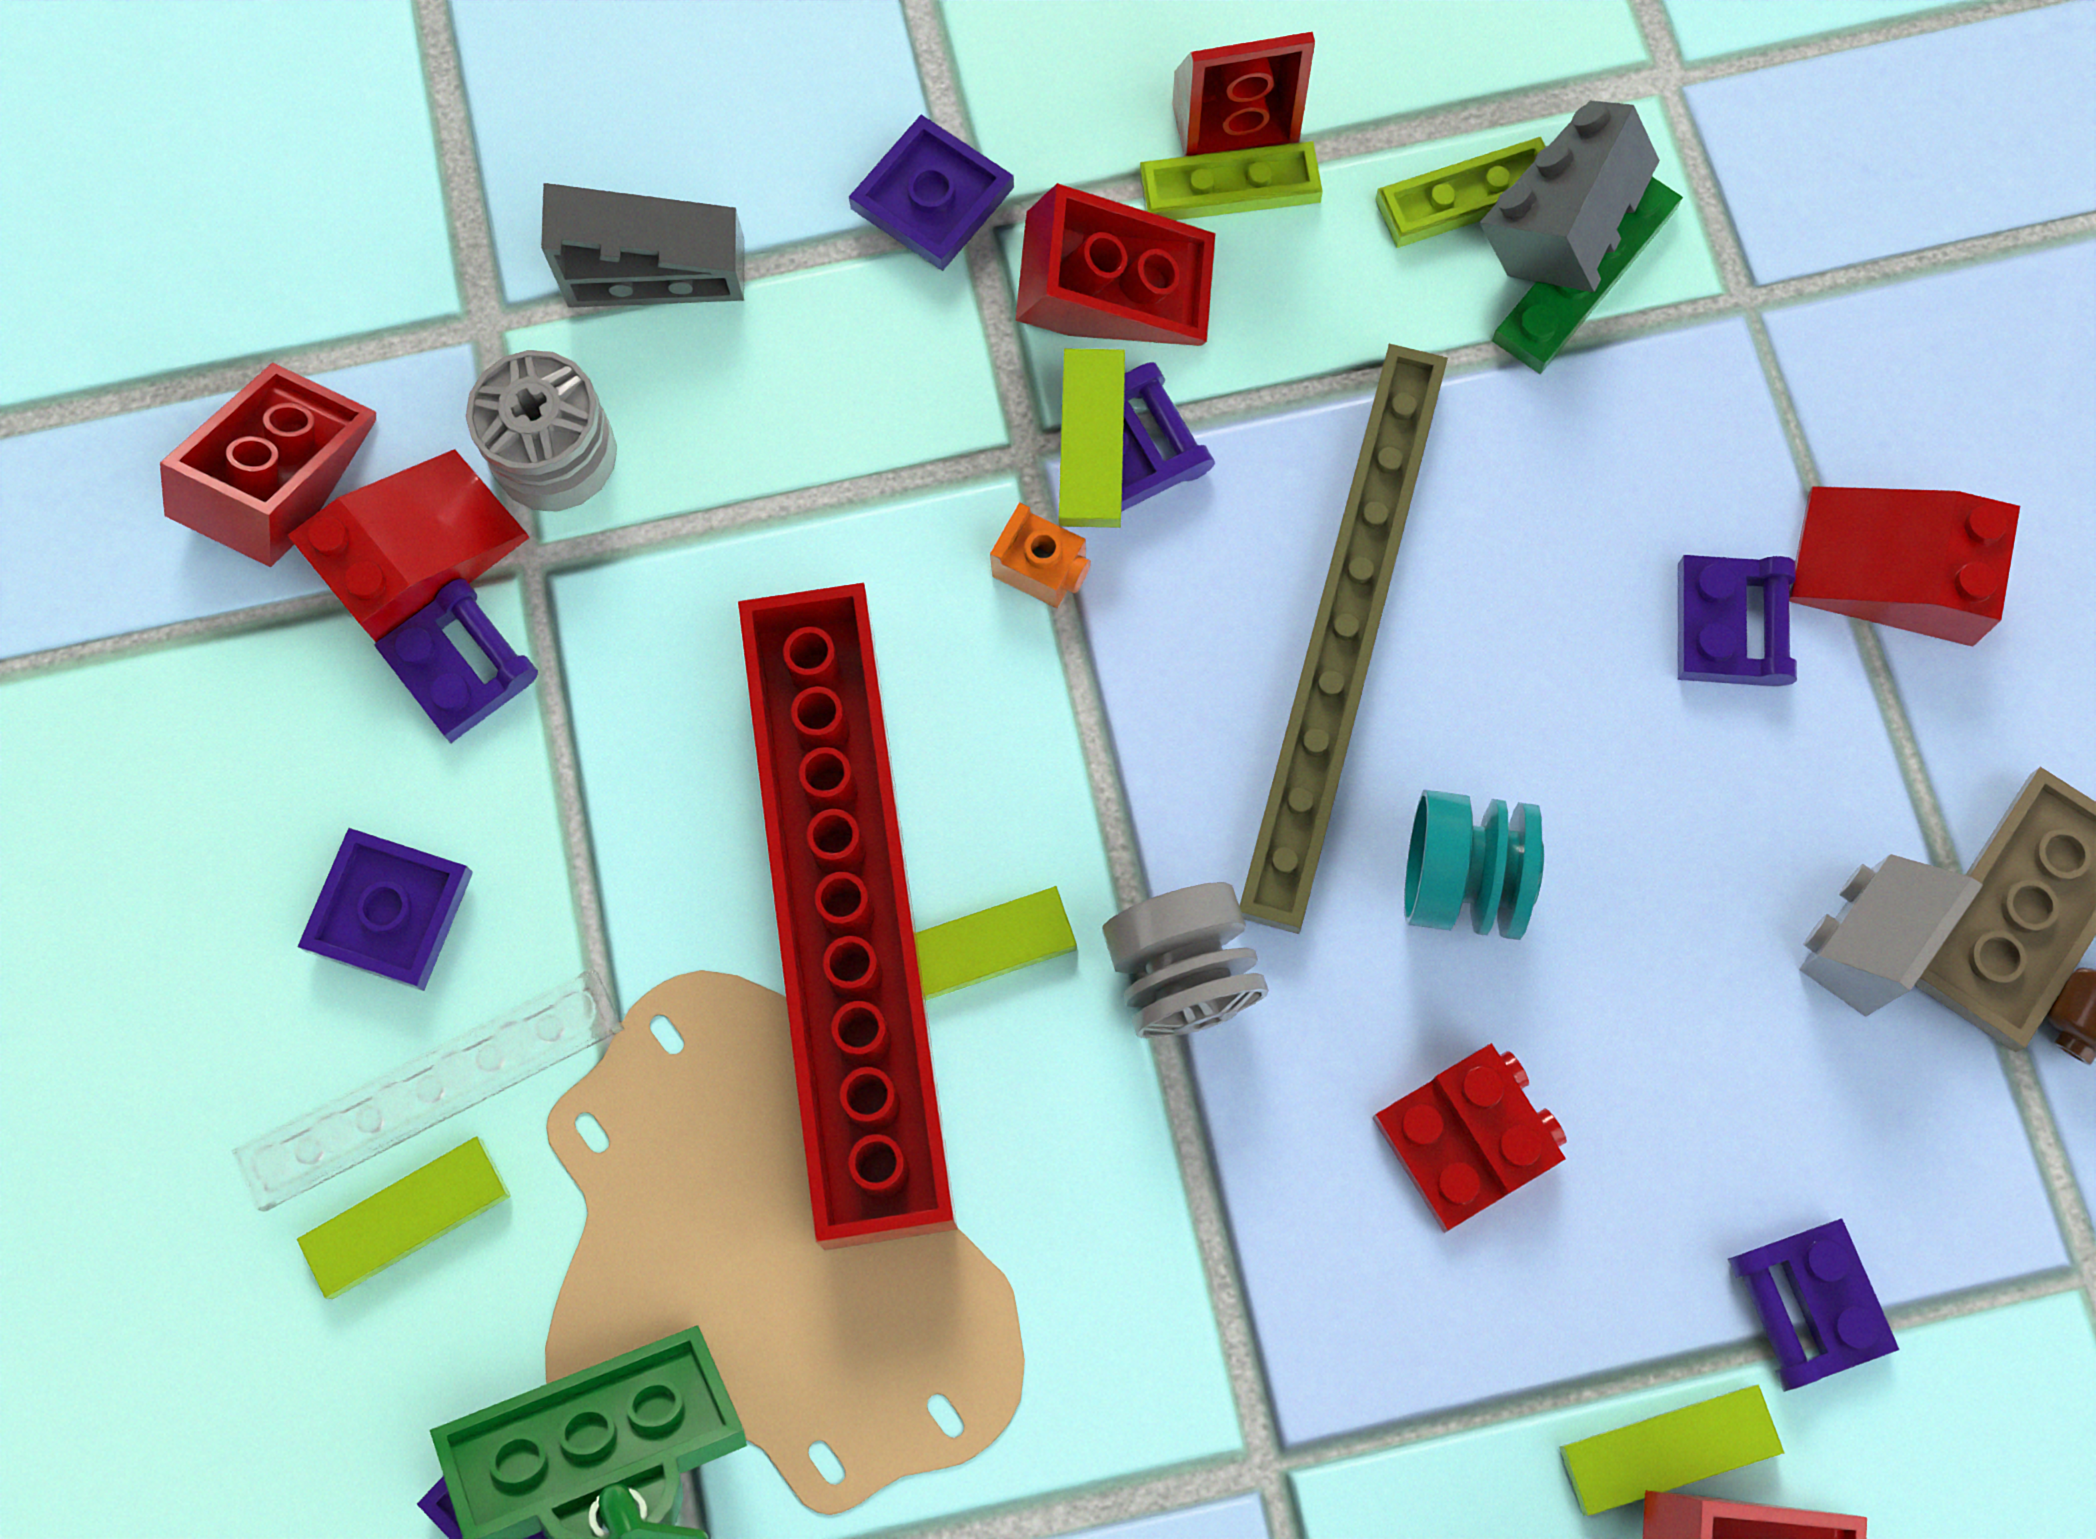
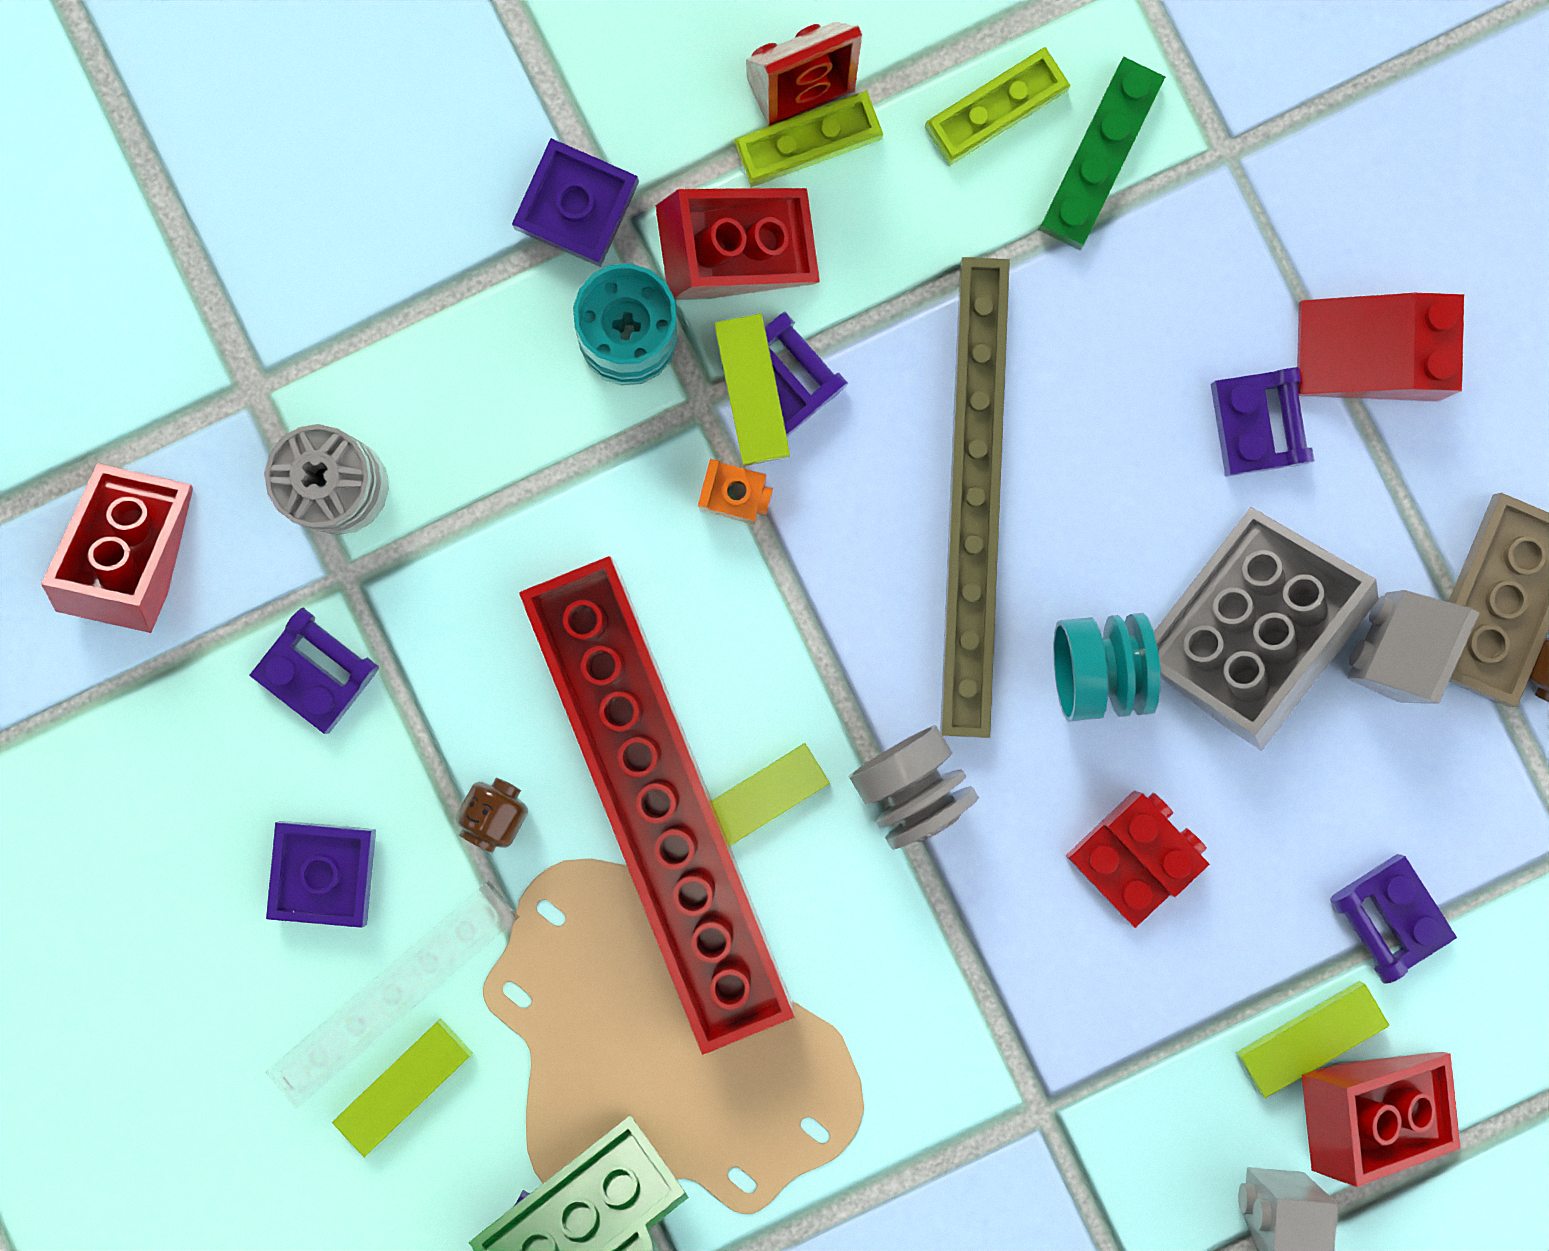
camera: 15 degrees left, 15 degrees up
red slope [287,449,530,643] -> none
dark grey wedge [541,183,745,308] -> none
dark grey wedge [1479,100,1660,292] -> none
none -> reddish brown head [455,777,528,853]
none -> teal wheel [573,263,677,385]
none -> light grey slope [1154,507,1379,751]

